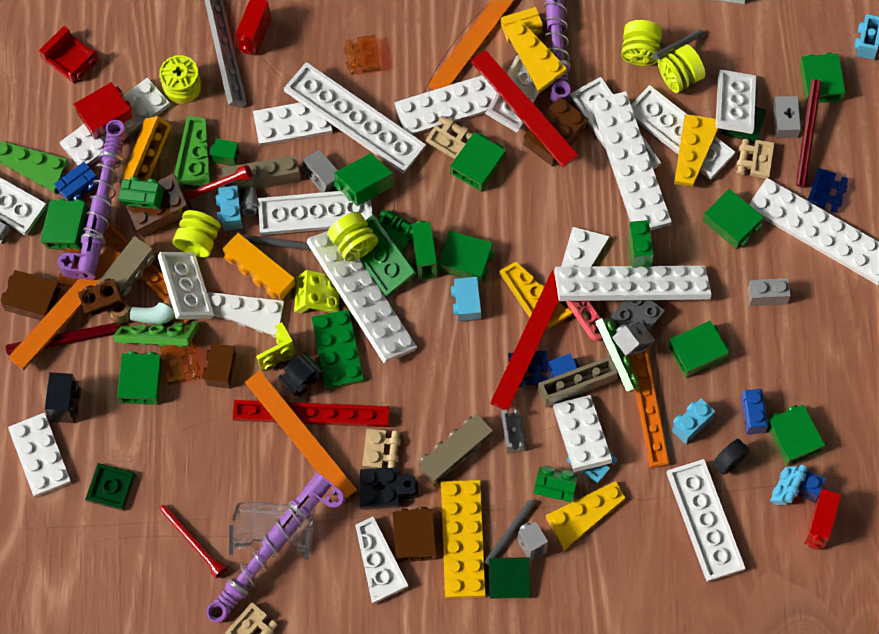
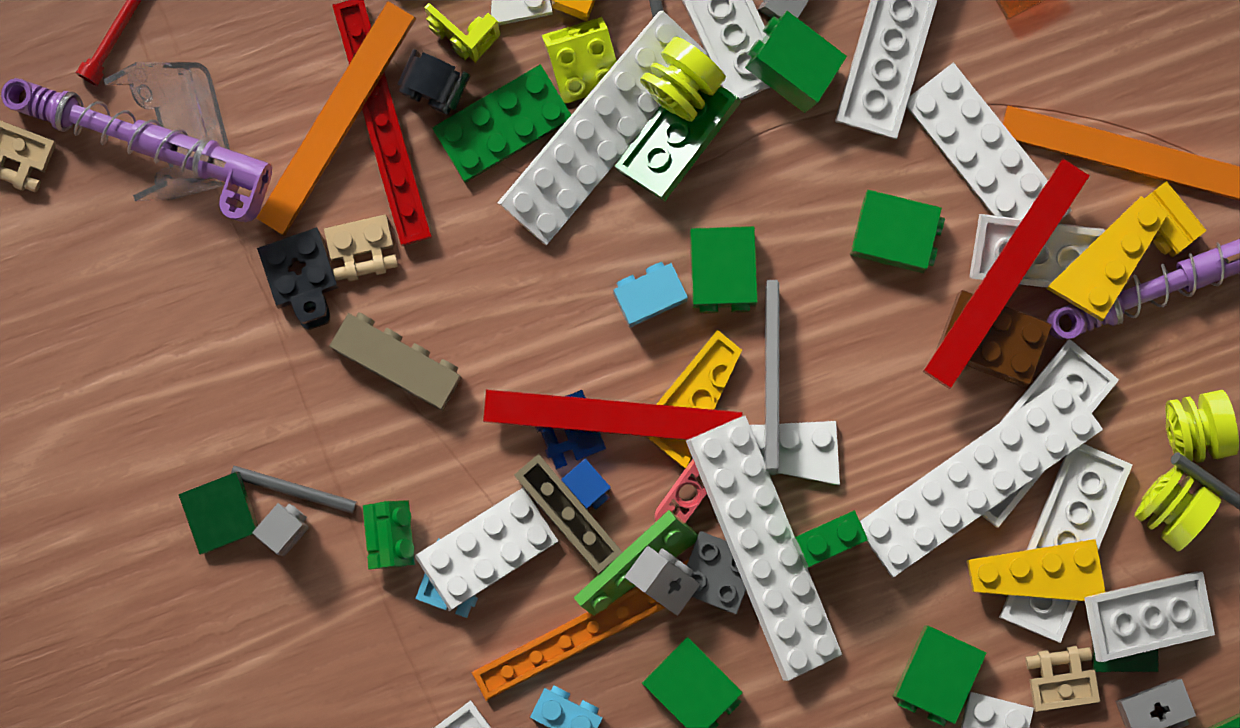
camera: 65 degrees right, 15 degrees up
white wing [355,517,408,605] -> none
green hinge [379,209,412,251] -> none
reddish brown brick [393,507,436,563] -> none
green brick [411,221,437,280] -> none
tan plate [425,115,472,159] -> none
yellow plate [441,480,485,599] -> none
light grey hinge [501,409,526,454] -> none
yellow wing [546,481,625,551] -> none
none -> light grey tile [764,280,779,475]

